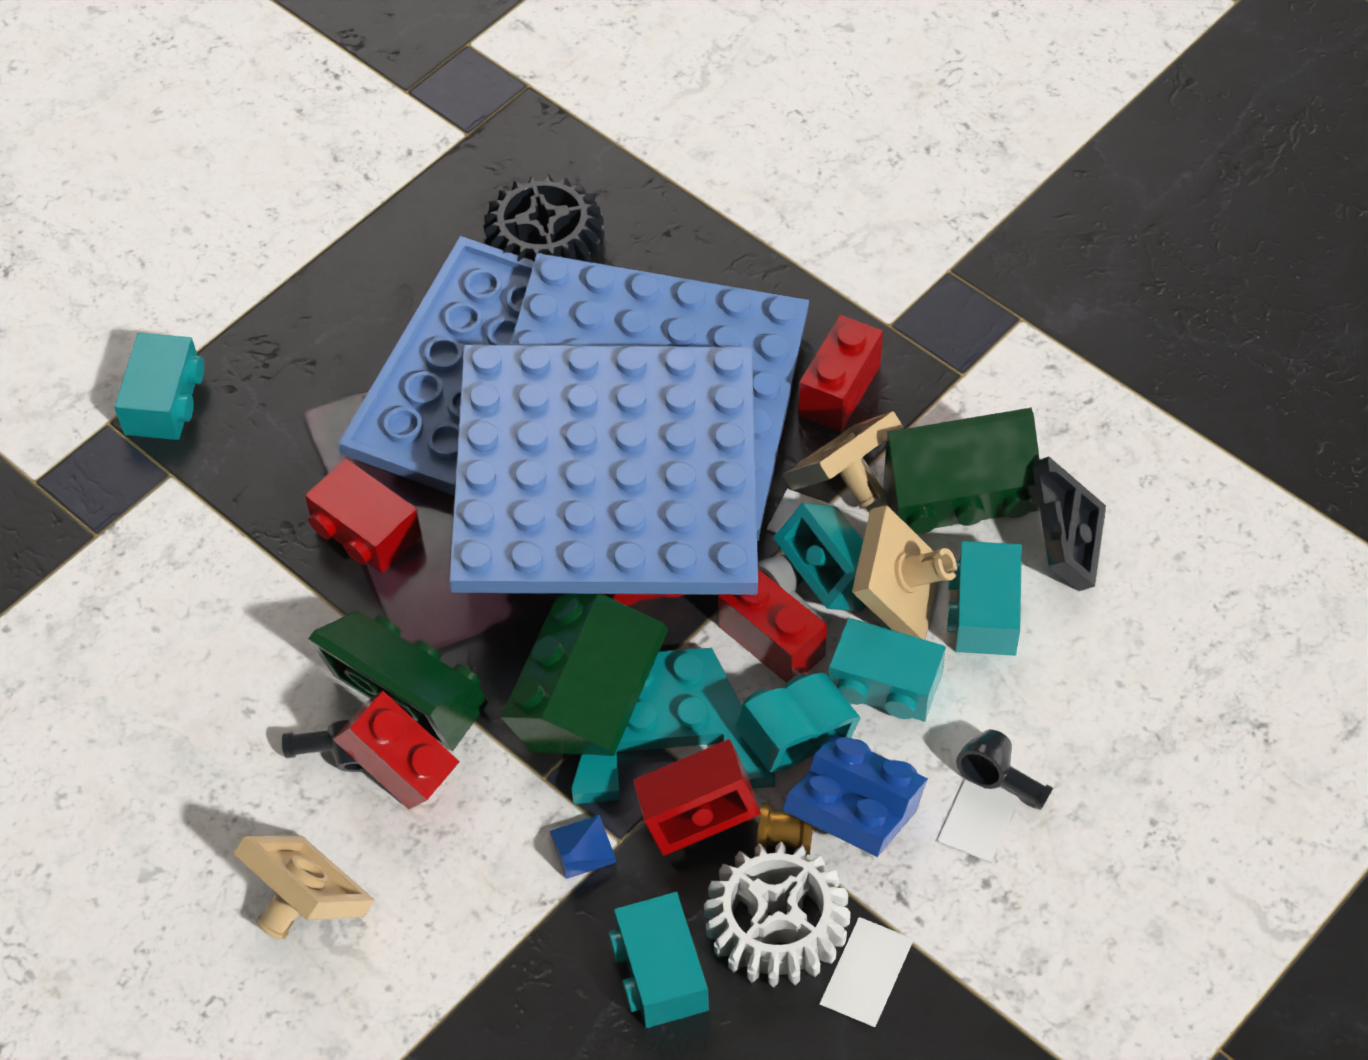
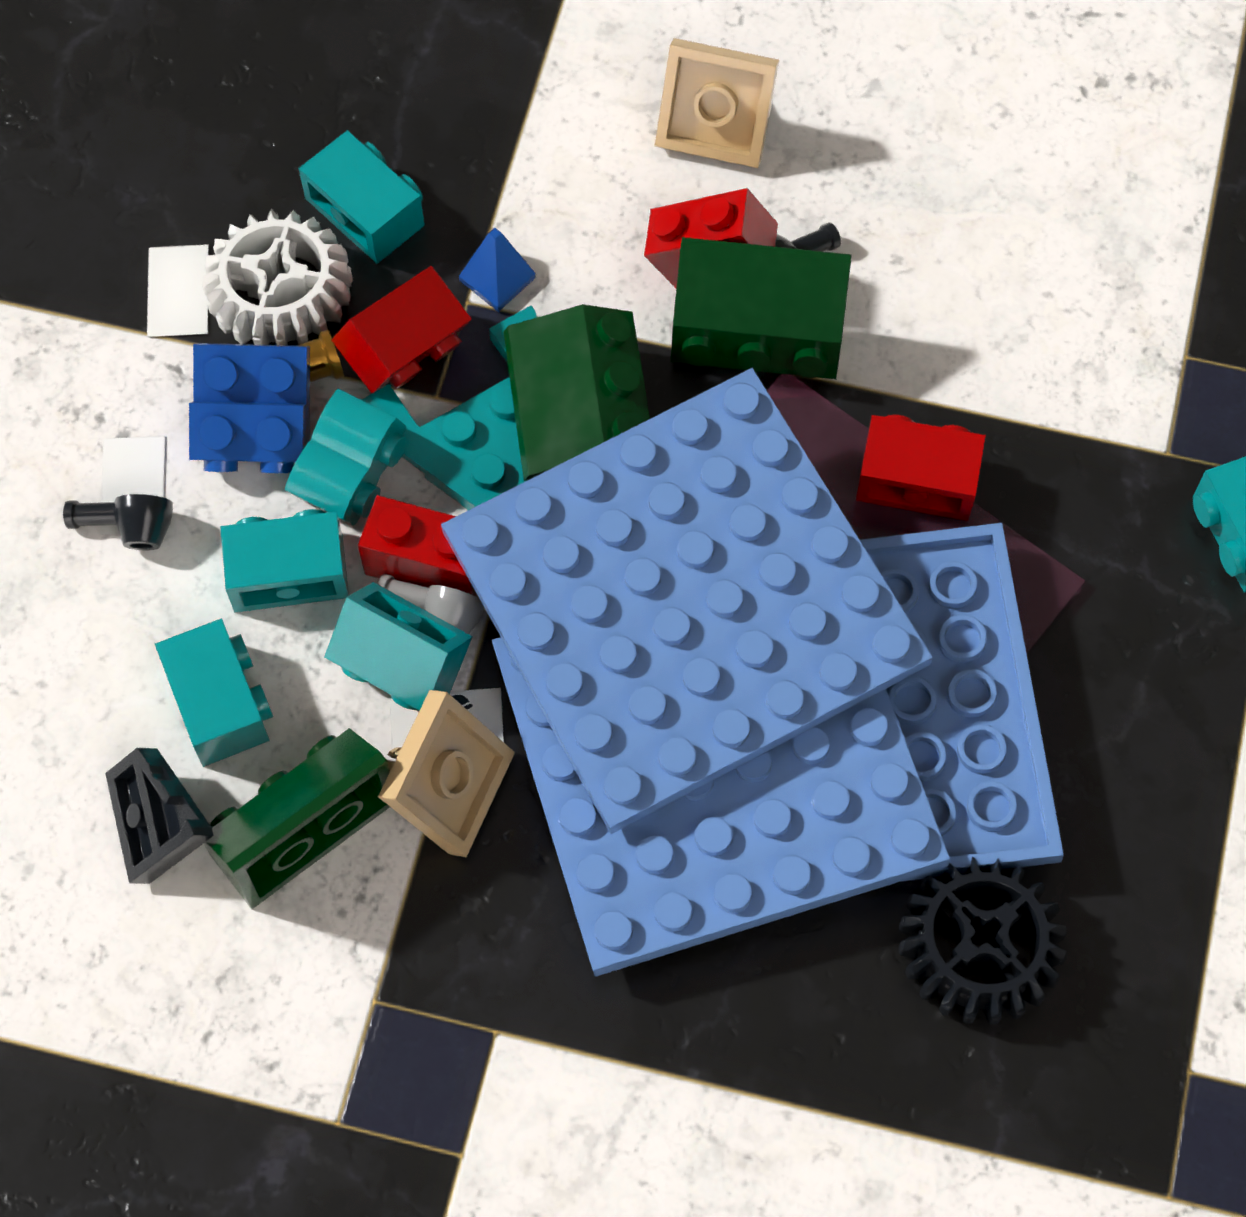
camera: 150 degrees right, 10 degrees up
red brick [799,315,883,433] -> none
tan tile [852,505,957,640] -> none

